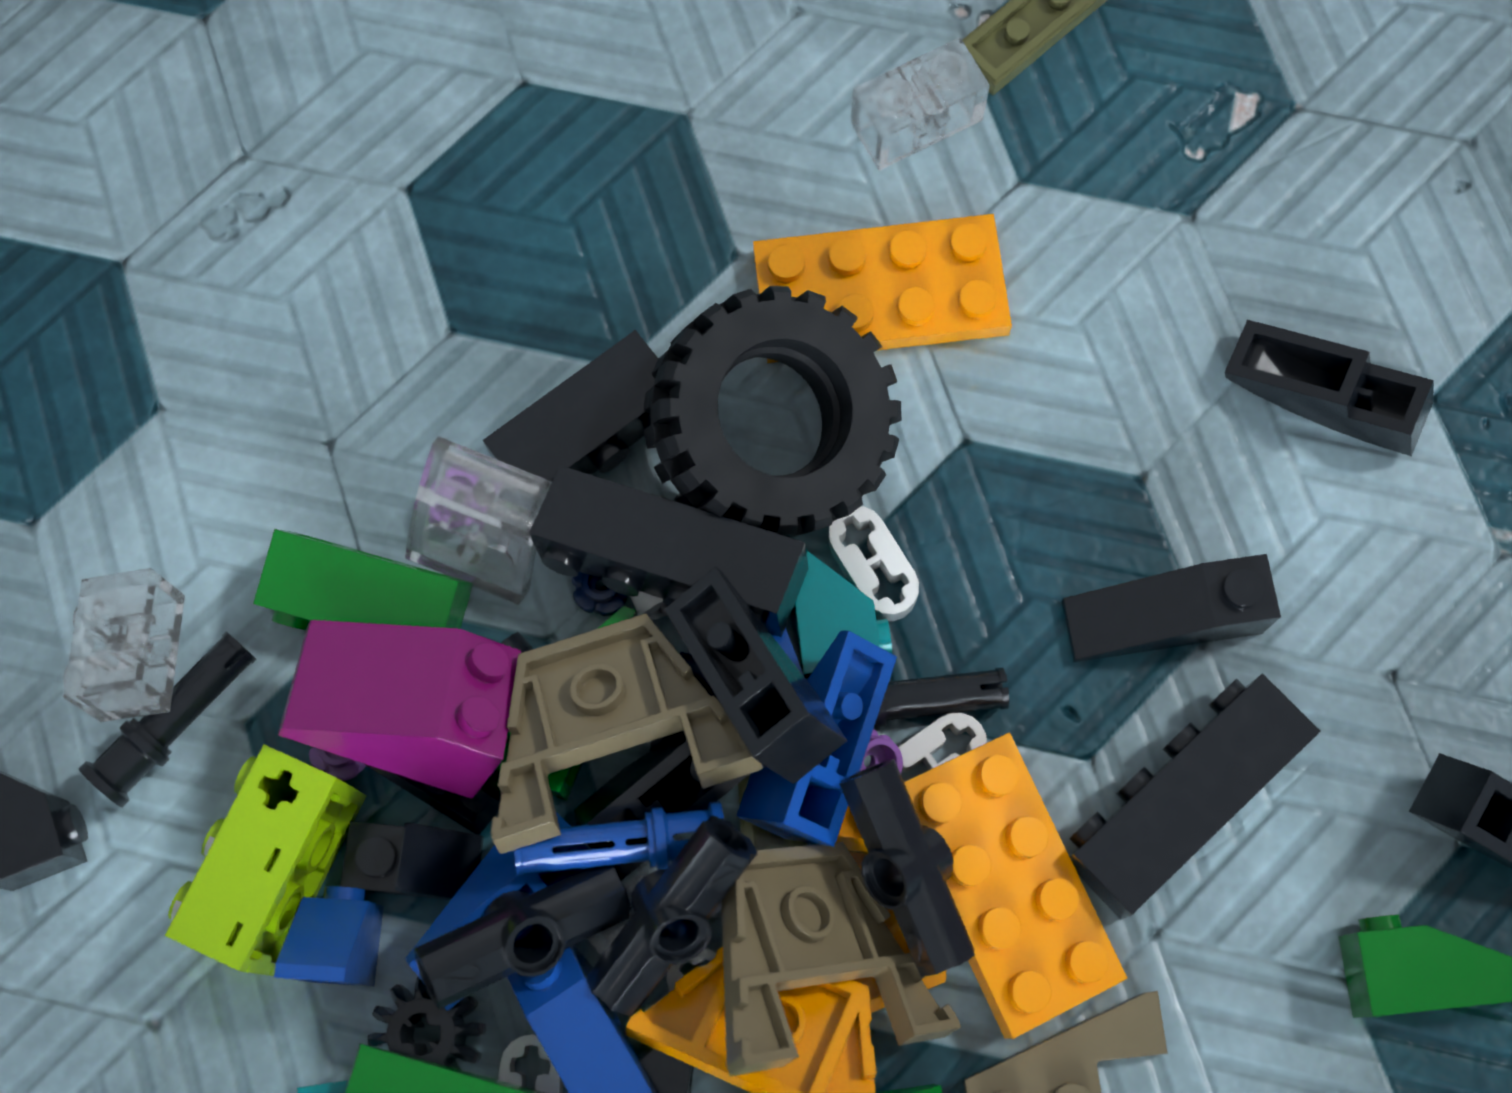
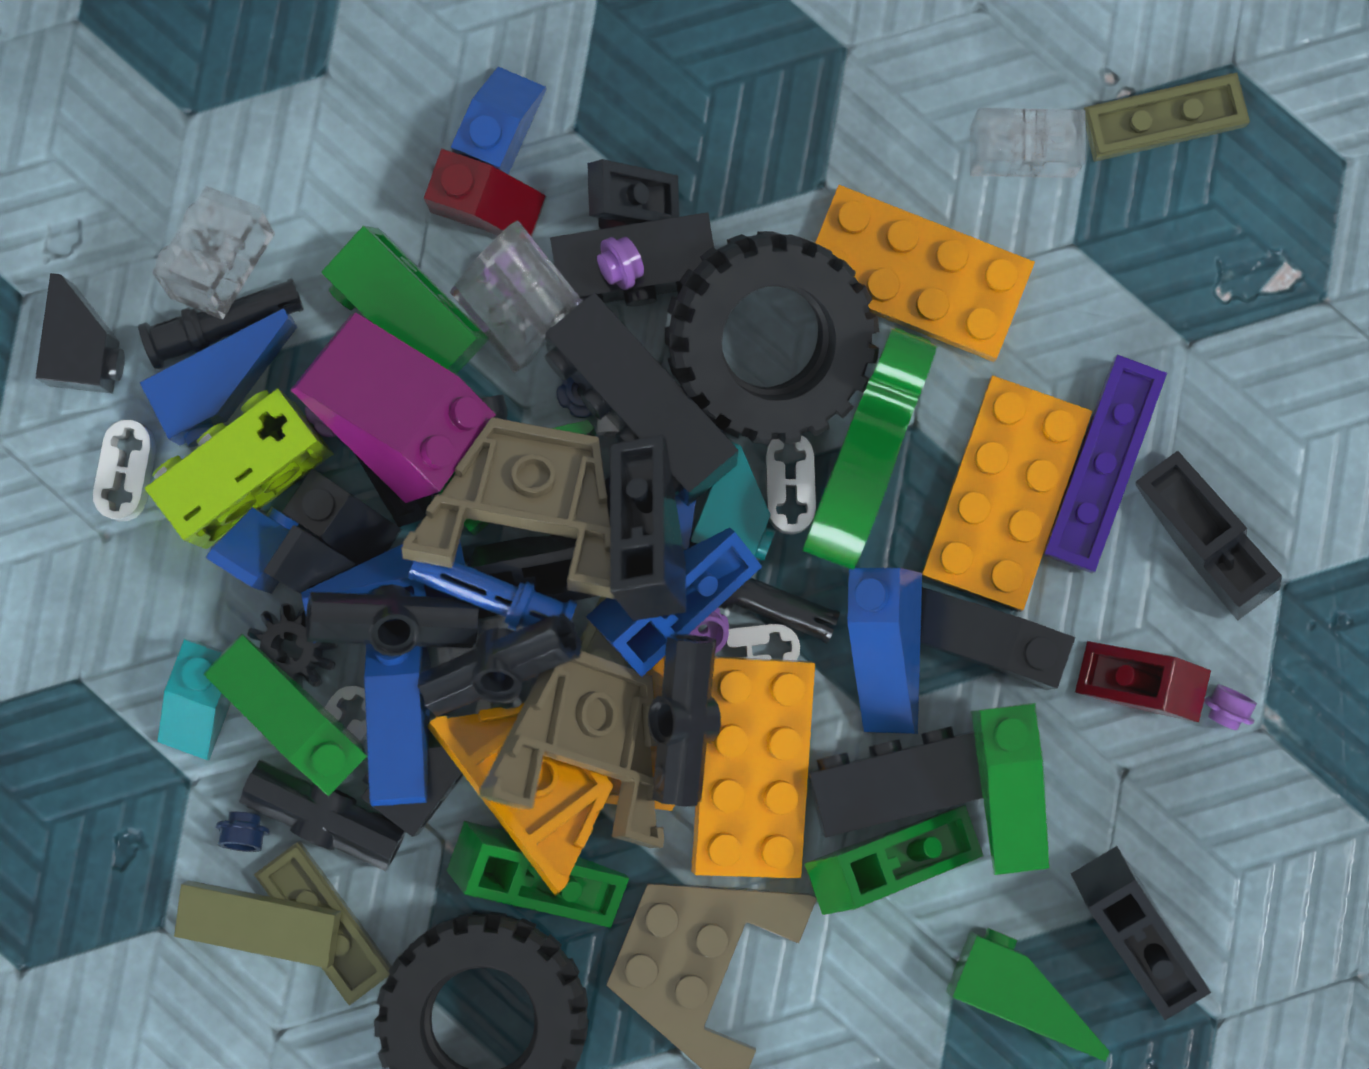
camera: 25 degrees right, 10 degrees up
none -> white beam [93,420,156,521]
none -> blue slope [139,308,297,447]
none -> black slope [263,525,359,594]
none -> dark red slope [424,148,547,246]
none -> blue slope [451,66,546,175]
none -> black slope [587,159,679,229]
none -> medium lavender plate [597,236,644,290]
none -> green animal [802,327,937,570]
none -> green slope [804,805,984,915]
none -> blue slope [847,568,922,734]
none -> light orange plate [921,375,1093,612]
none -> green slope [971,703,1050,875]
none -> dark purple plate [1043,354,1167,573]
none -> dark red slope [1075,641,1211,723]
none -> medium lavender plate [1204,684,1257,730]

